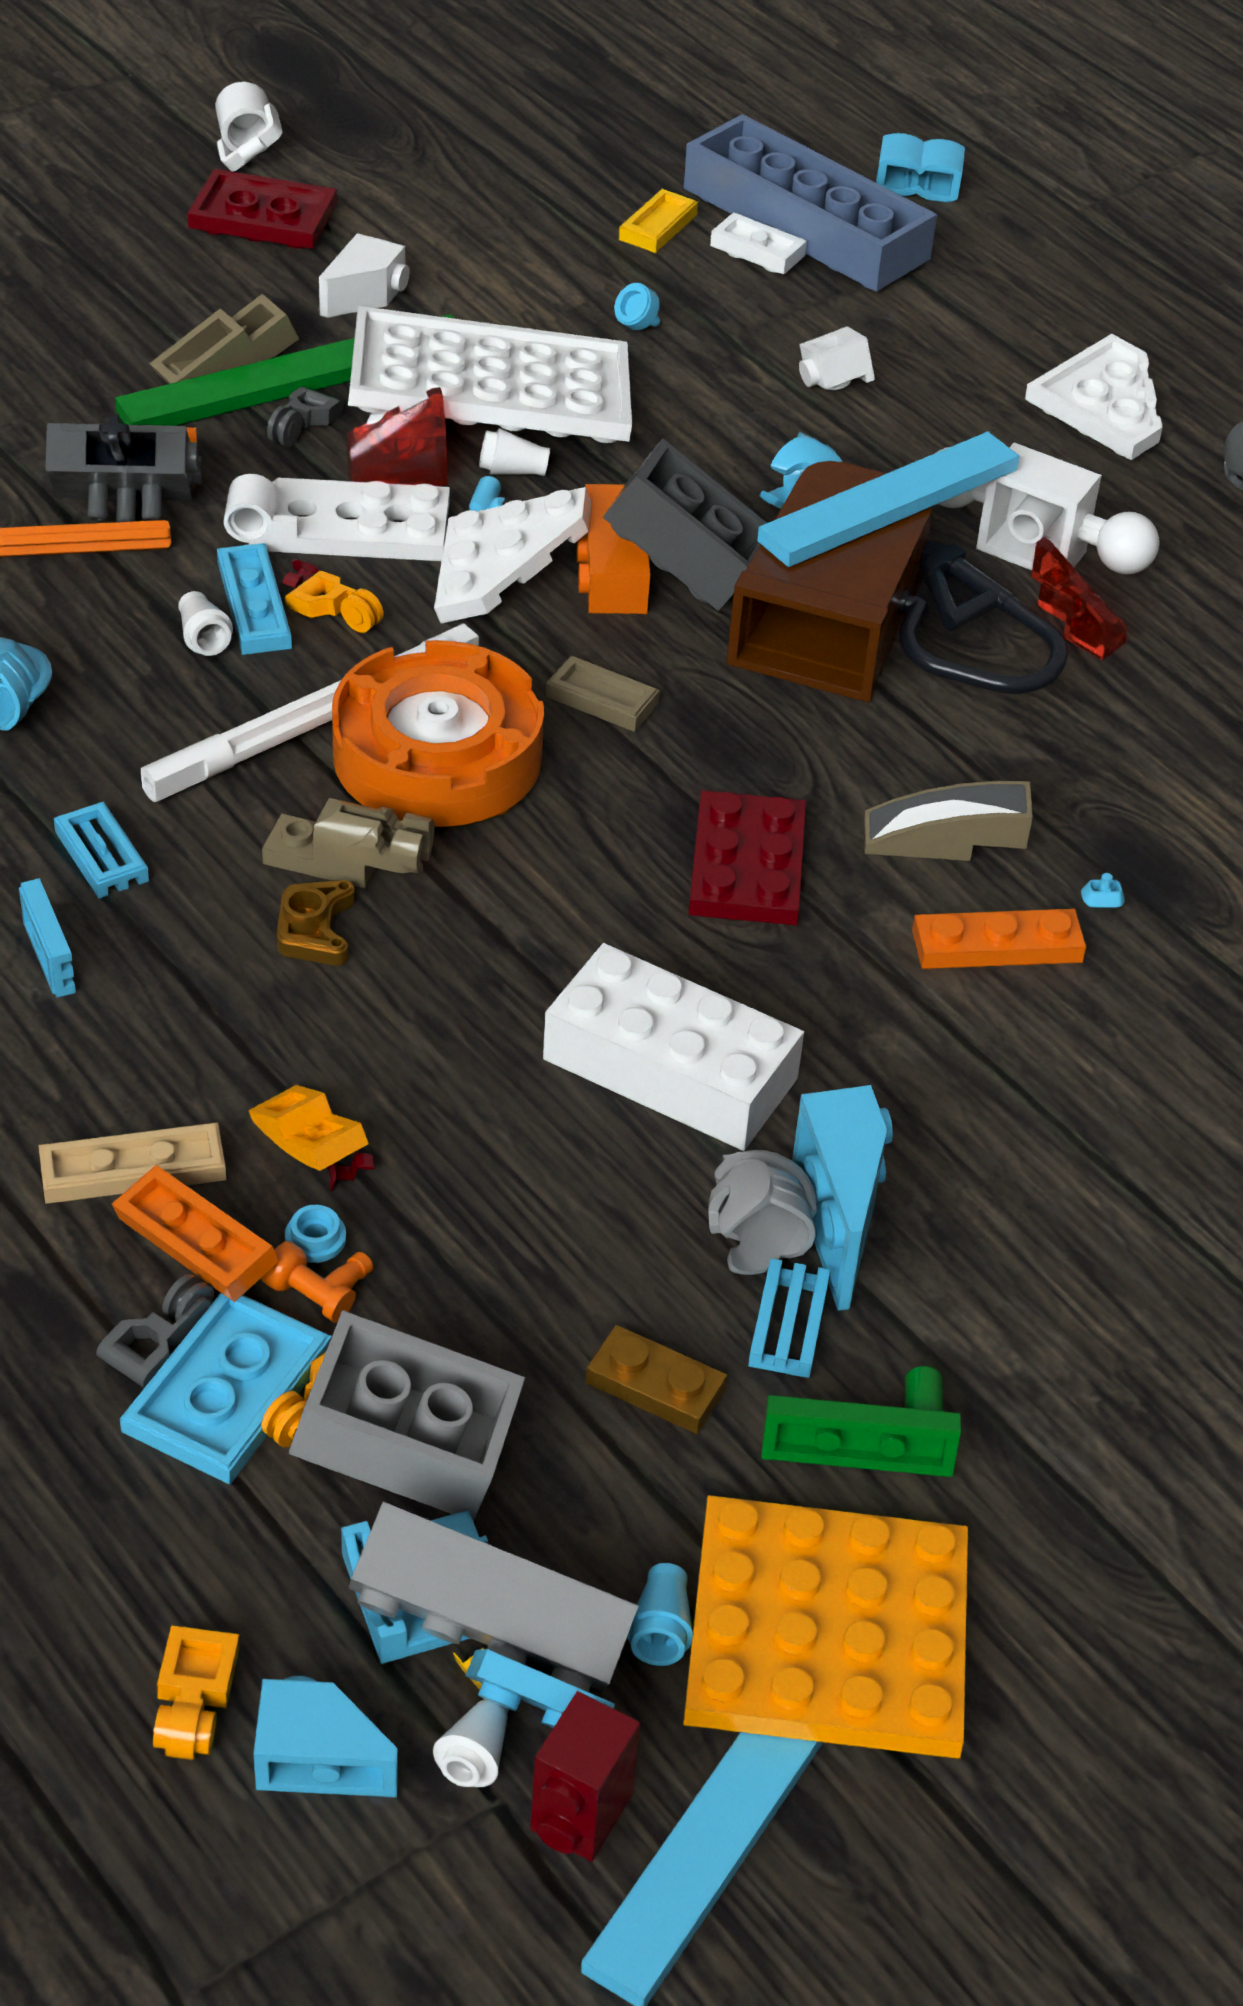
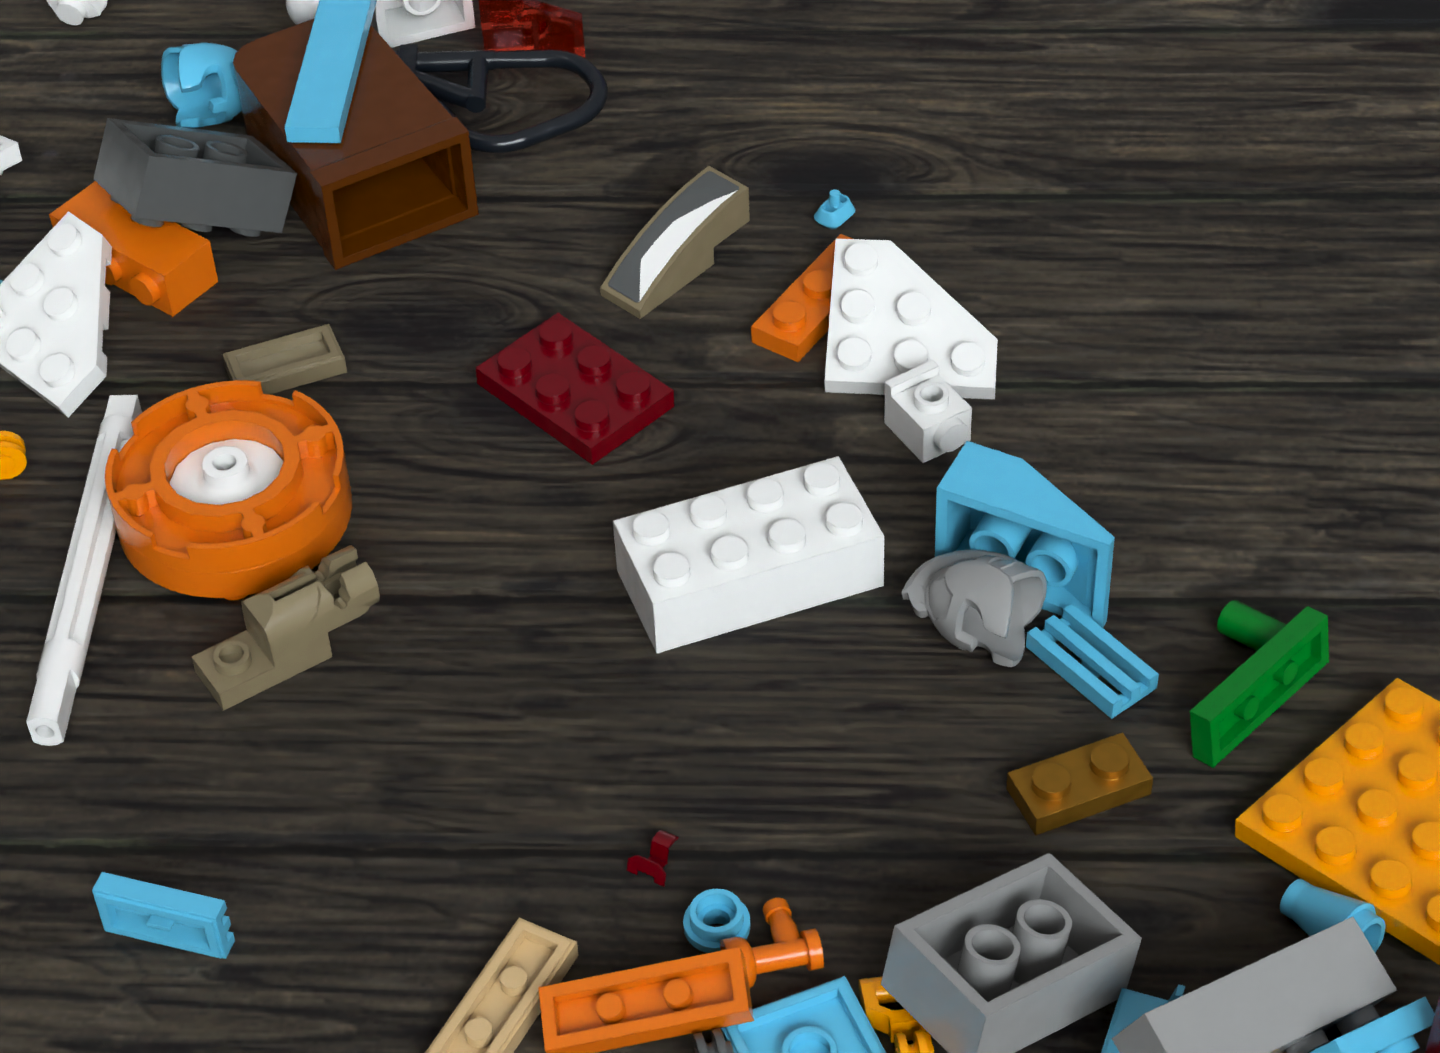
camera: 45 degrees left, 0 degrees up
medium azure tile [54,802,149,899] -> none
light orange slope [248,1085,369,1171] -> none
pearl gold piece [277,880,355,966] -> none
none -> white plate [824,238,998,400]
none -> white brick [884,360,972,463]

